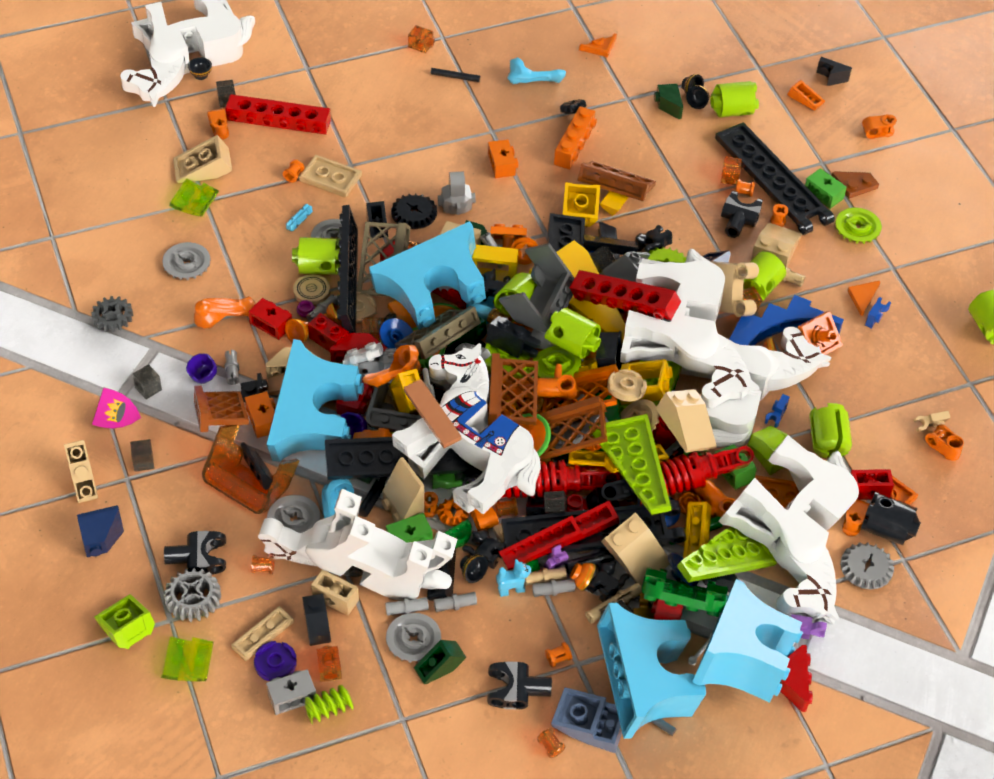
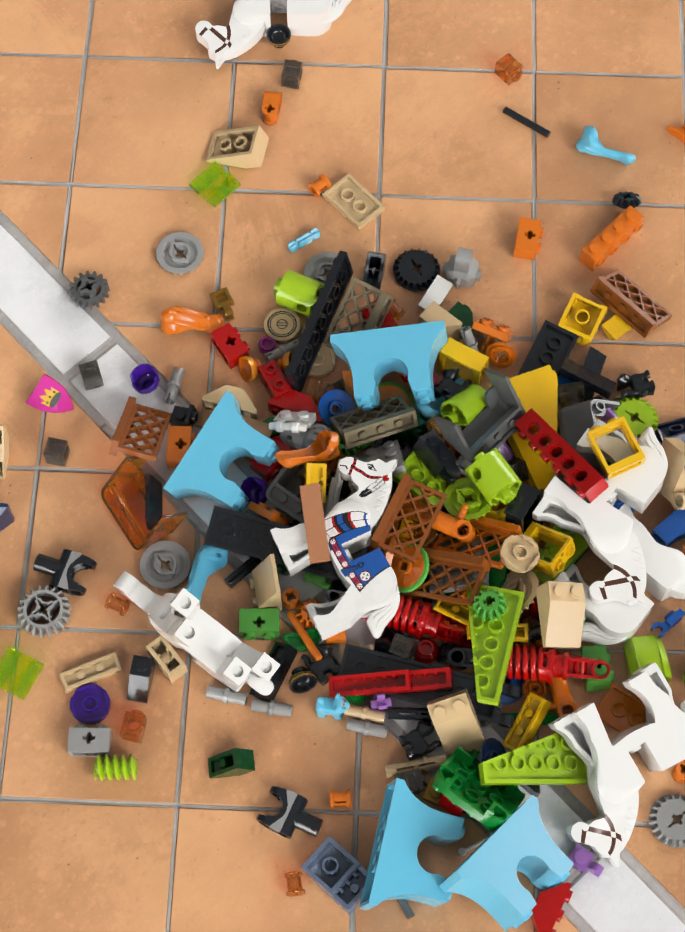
camera: 25 degrees right, 15 degrees up
red brick [225,94,331,135] -> none
light grey gear [386,613,441,663] -> none
clear orange bush [495,498,518,518] -> none
orange piece [570,562,596,591] -> none
none -> pearl gold plate [210,287,235,321]
none -> orange bar [286,611,323,661]
none -> white slope [418,275,453,309]
none -> bright green gear [472,587,507,623]
none -> yellow window [586,416,646,480]

